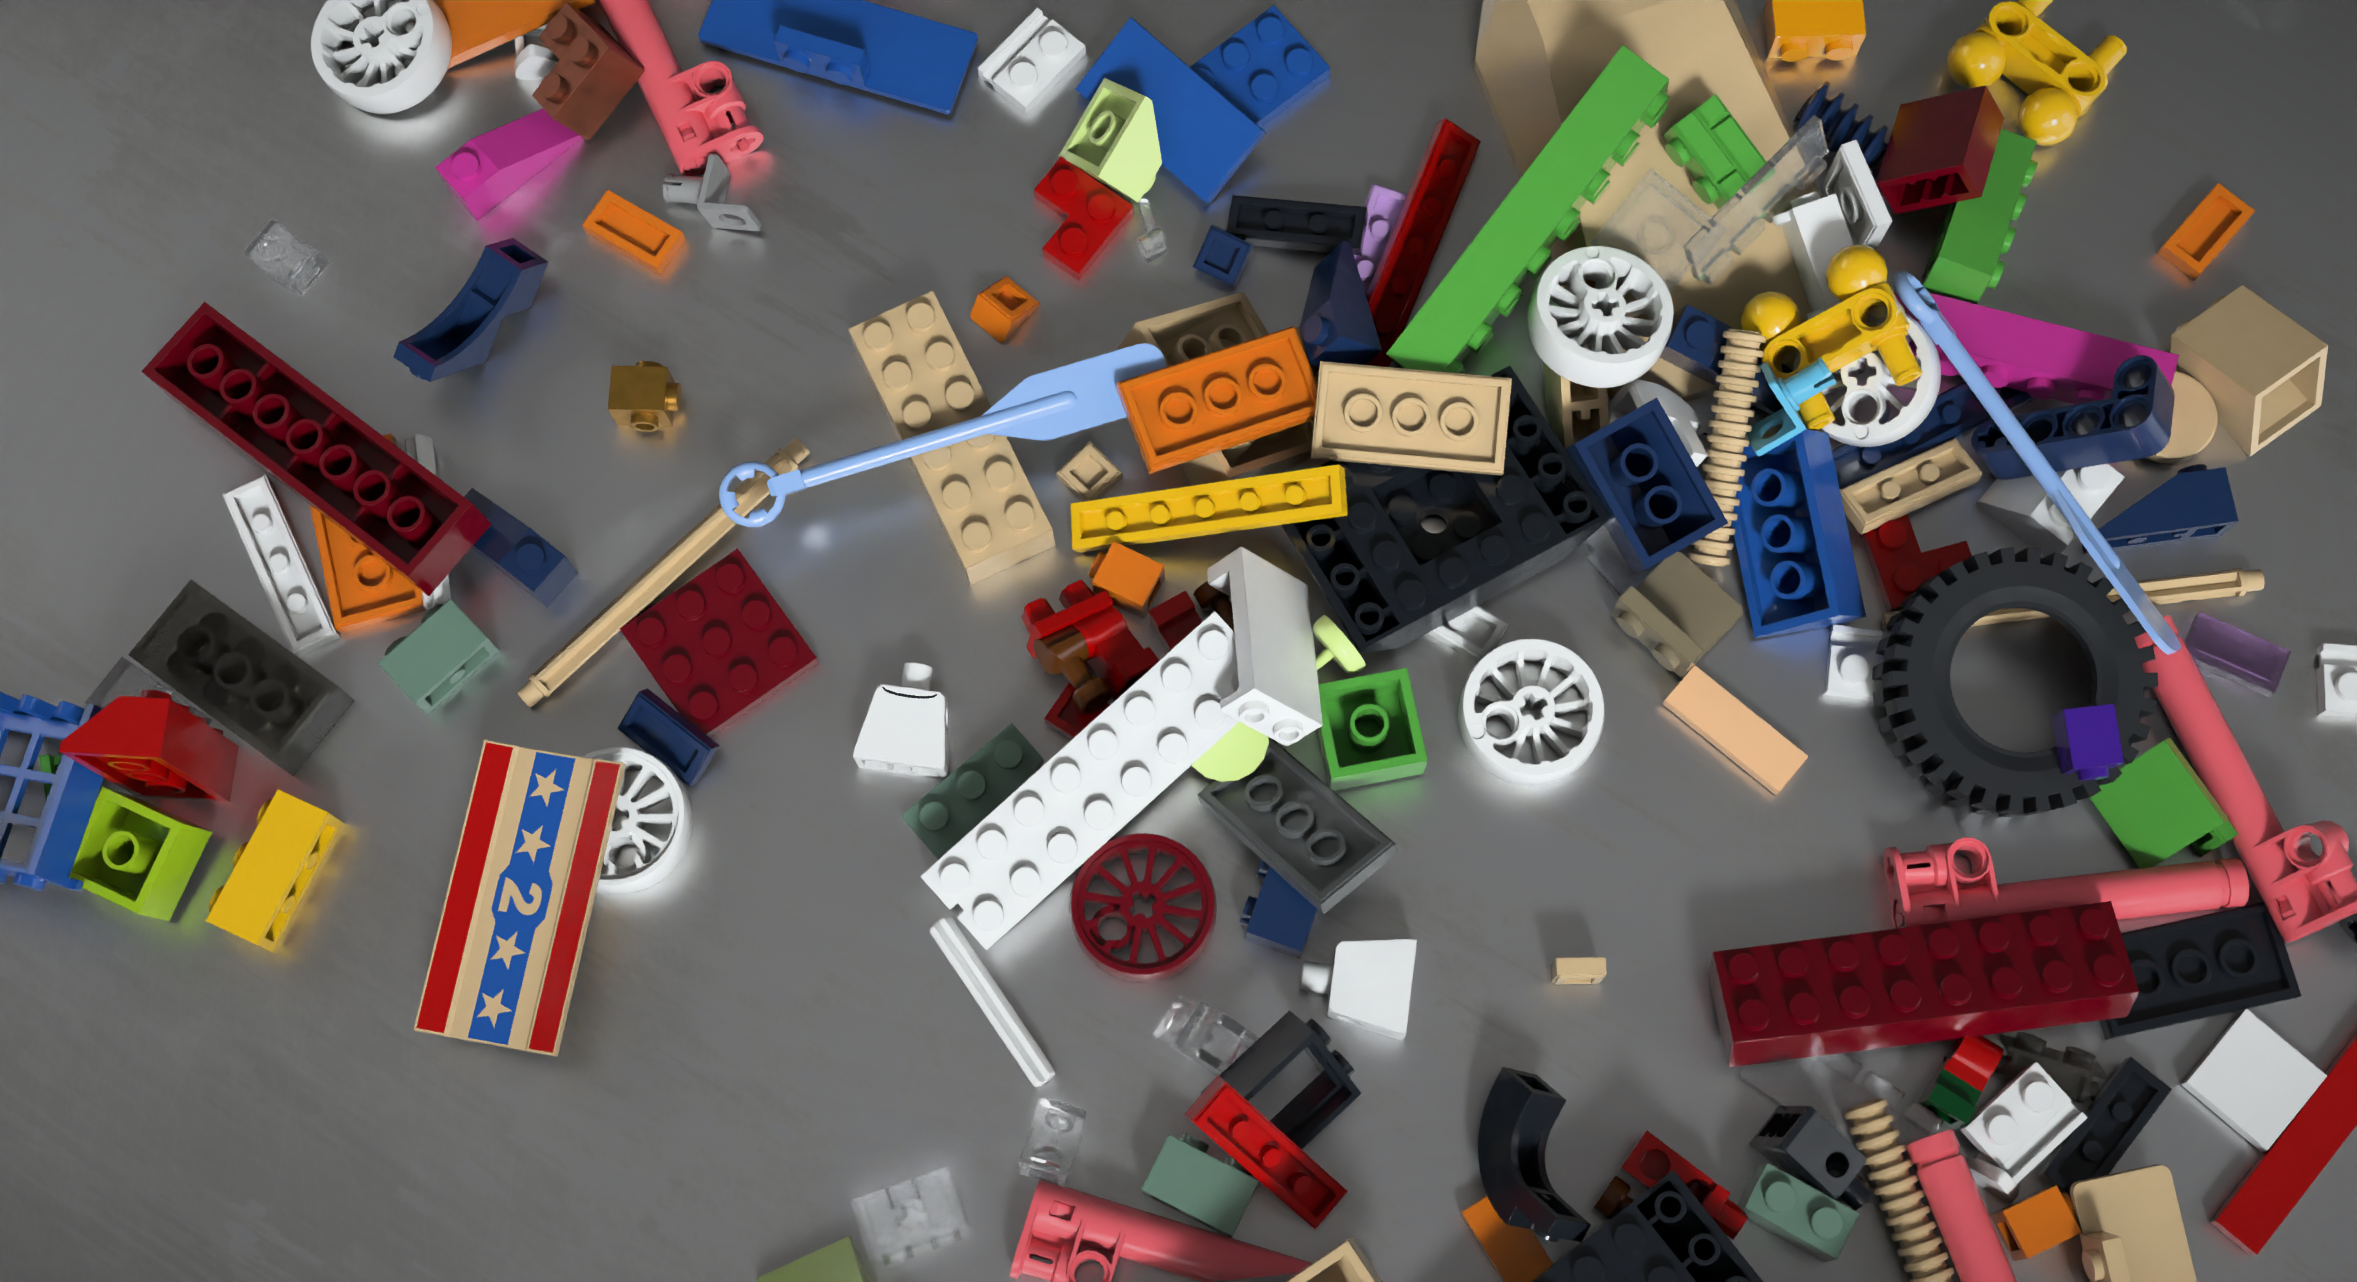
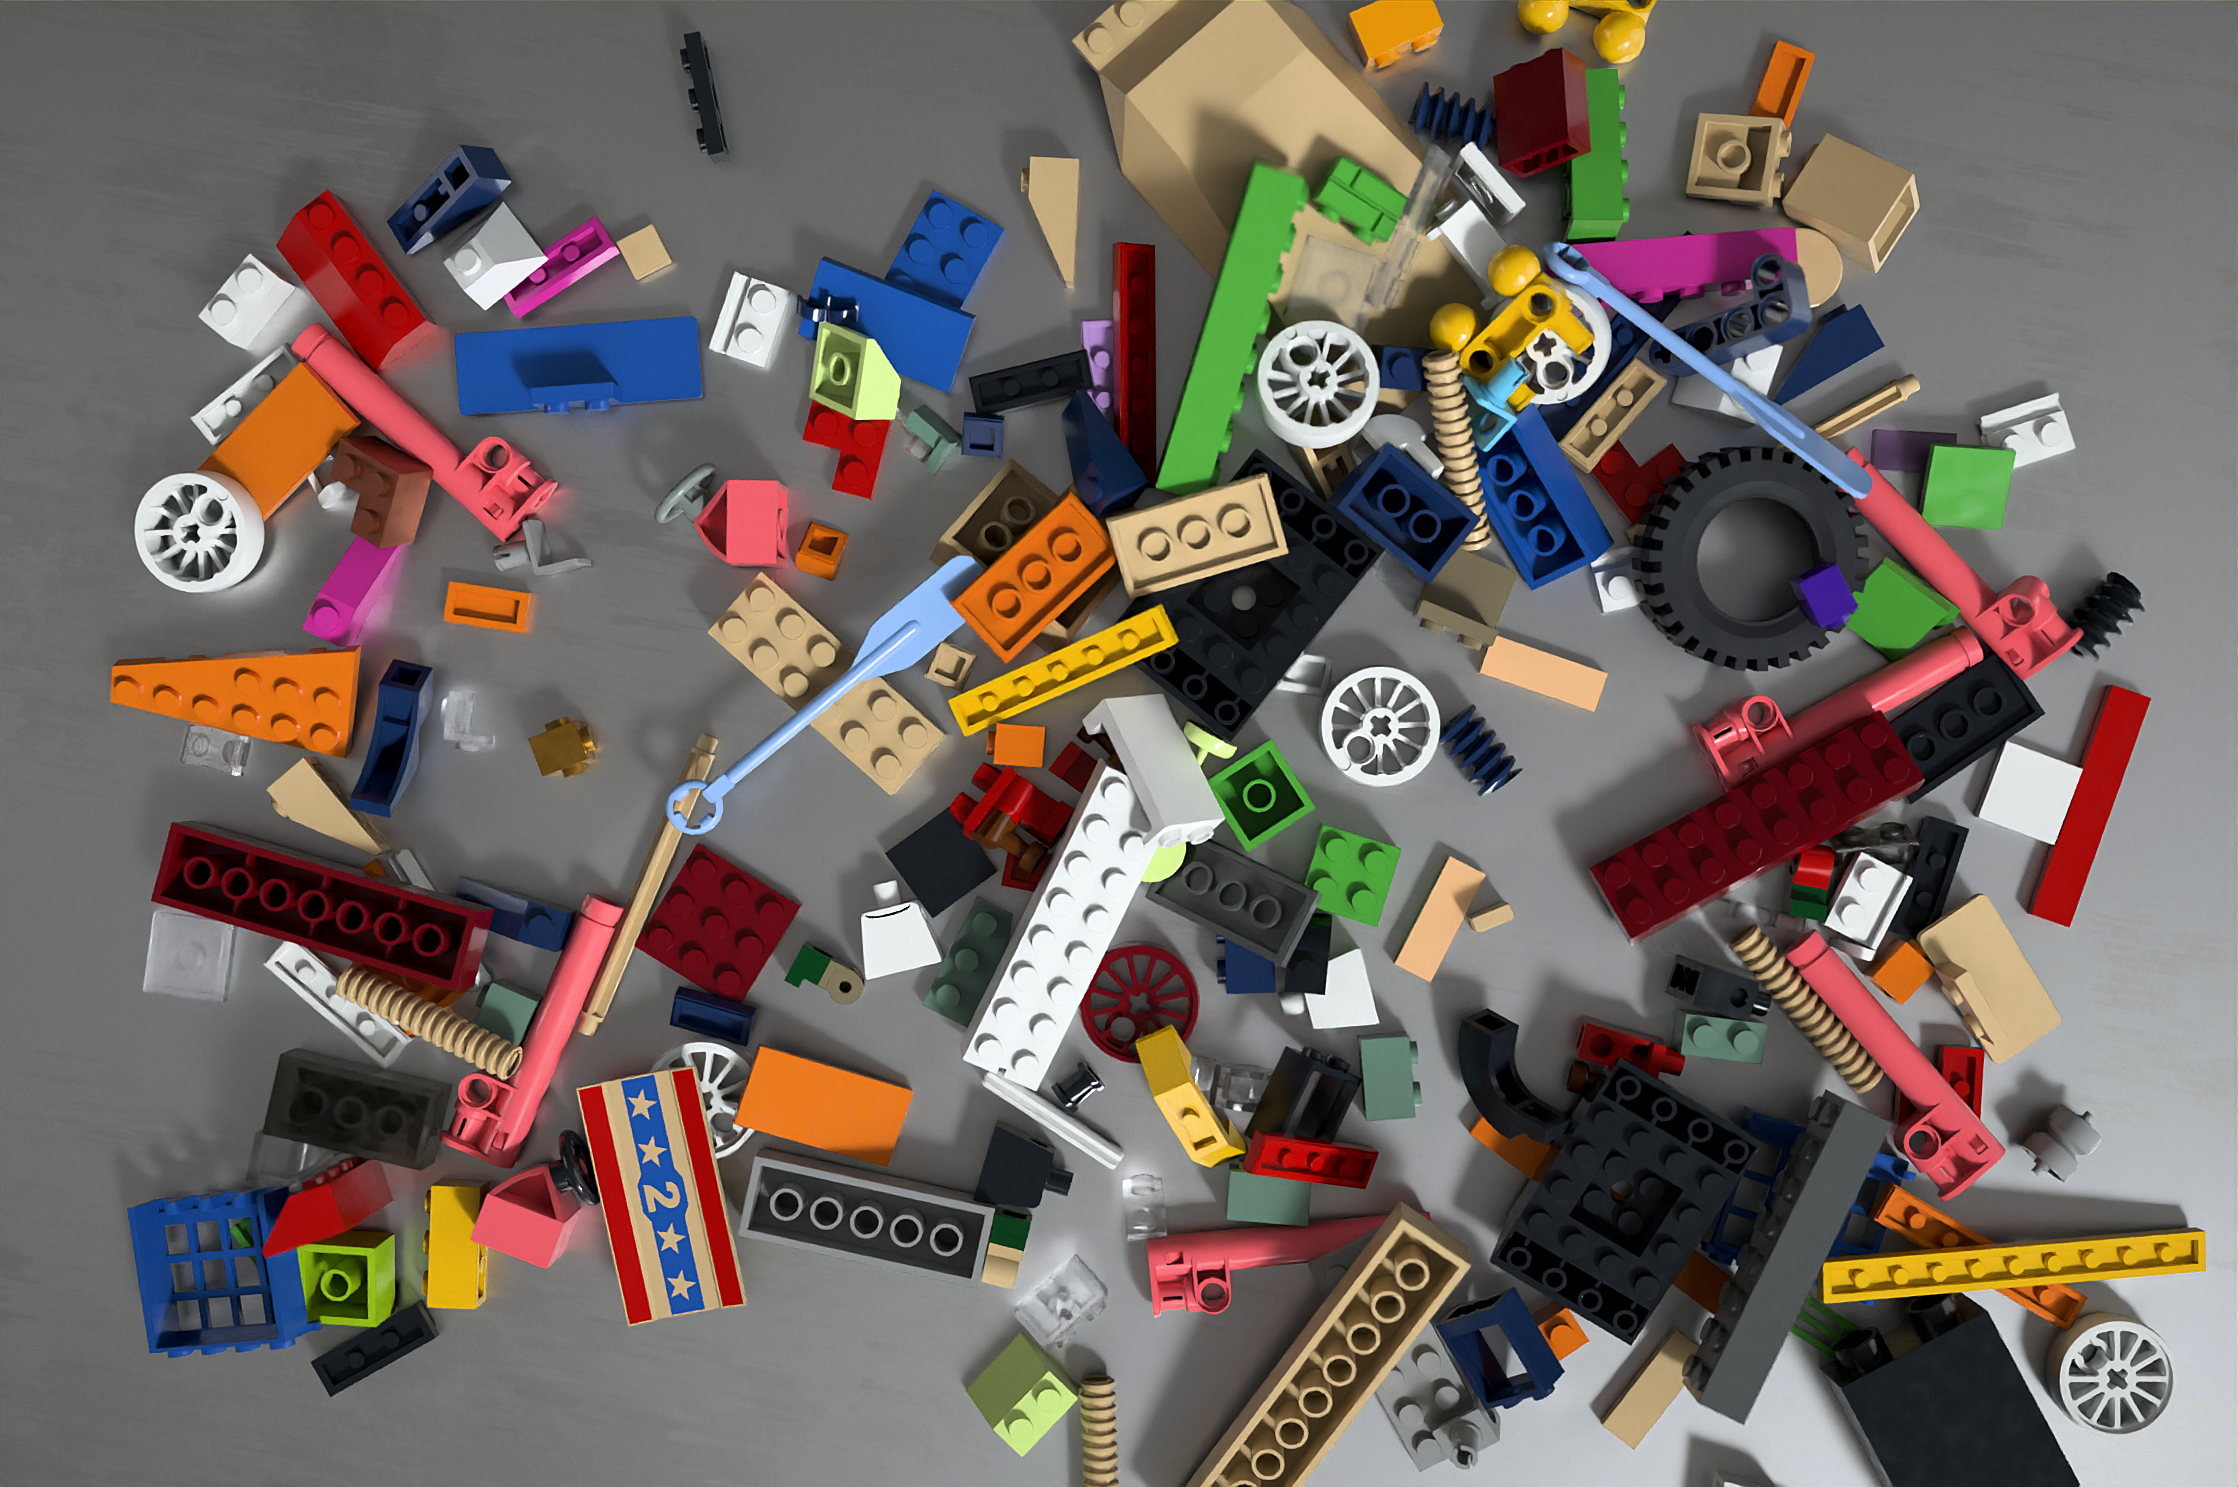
camera: 25 degrees left, 15 degrees up
none -> orange wing [110,645,361,759]
none -> clear tile [143,911,237,1003]
none -> tan slope [266,757,393,856]
none -> black plate [311,1300,440,1397]
none -> tan piece [336,964,522,1080]
none -> coral piece [438,892,624,1169]
none -> clear bracket [441,691,494,751]
none -> coral piece [470,1129,600,1269]
none -> coral piece [654,462,788,568]
none -> orange tile [732,1044,913,1167]
none -> light grey brick [737,1148,997,1289]
none -> leg [784,941,865,1005]
none -> dark blue piece [796,294,859,324]
none -> black tile [885,806,998,919]
none -> sand green tile [904,405,962,475]
none -> black torso [973,1120,1074,1208]
none -> leg [981,1206,1033,1290]
none -> tan slope [1021,156,1080,288]
none -> black bush [1051,1060,1105,1114]
none -> yellow slope [1135,1024,1248,1169]
none -> black brick [1284,913,1332,995]
none -> bright green brick [1301,823,1402,927]
none -> sand green brick [1357,1031,1422,1121]
none -> light nougat tile [1393,855,1486,982]
none -> dark blue piece [1439,704,1523,796]
none -> tan plate [1686,113,1792,208]
none -> bright green tile [1918,442,2016,530]

